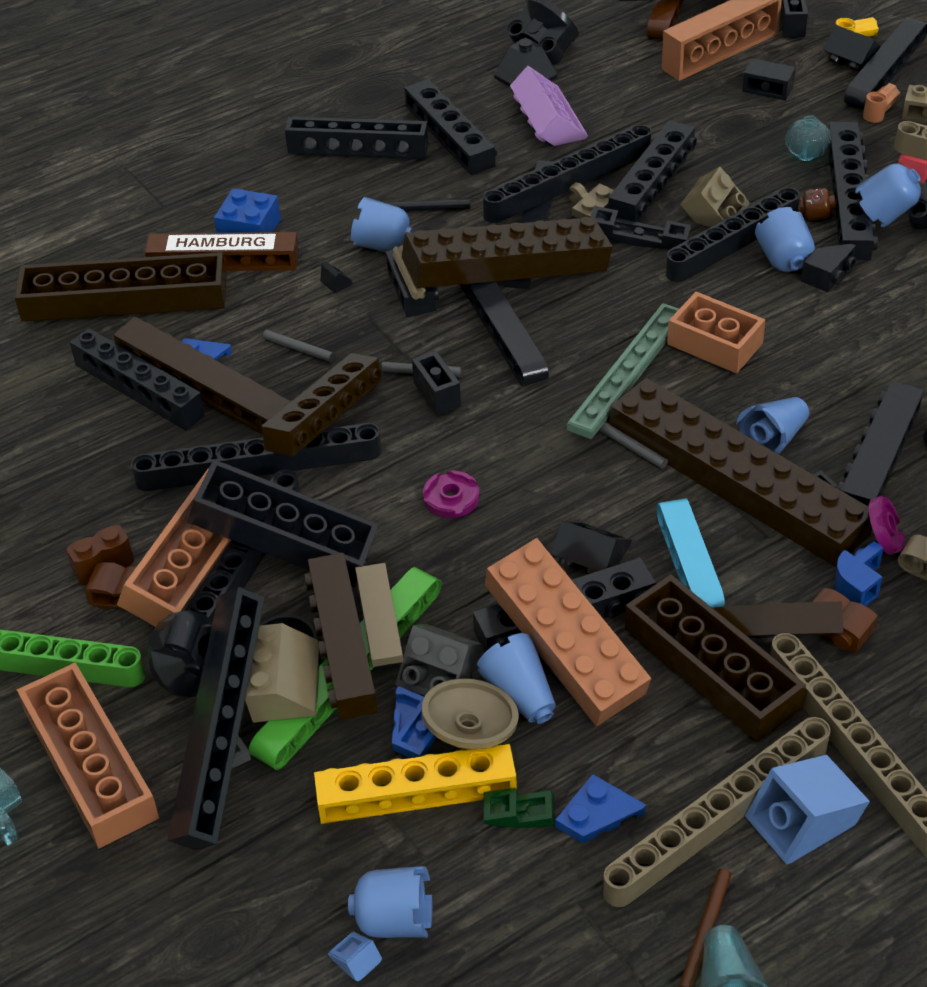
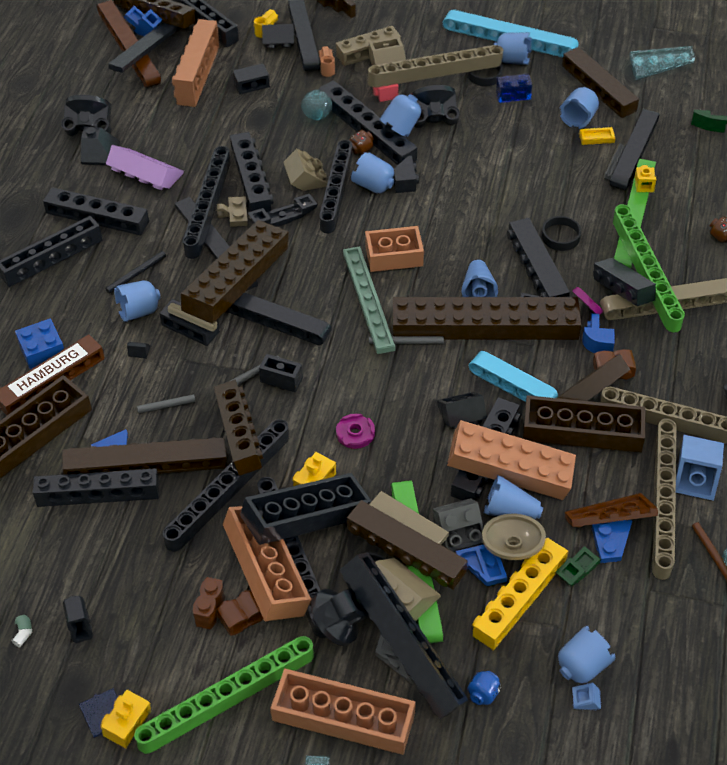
camera: 45 degrees left, 5 degrees up
none -> yellow brick [292,452,336,486]
none -> blue head [468,671,501,705]
none -> reddish brown wing [565,493,658,527]

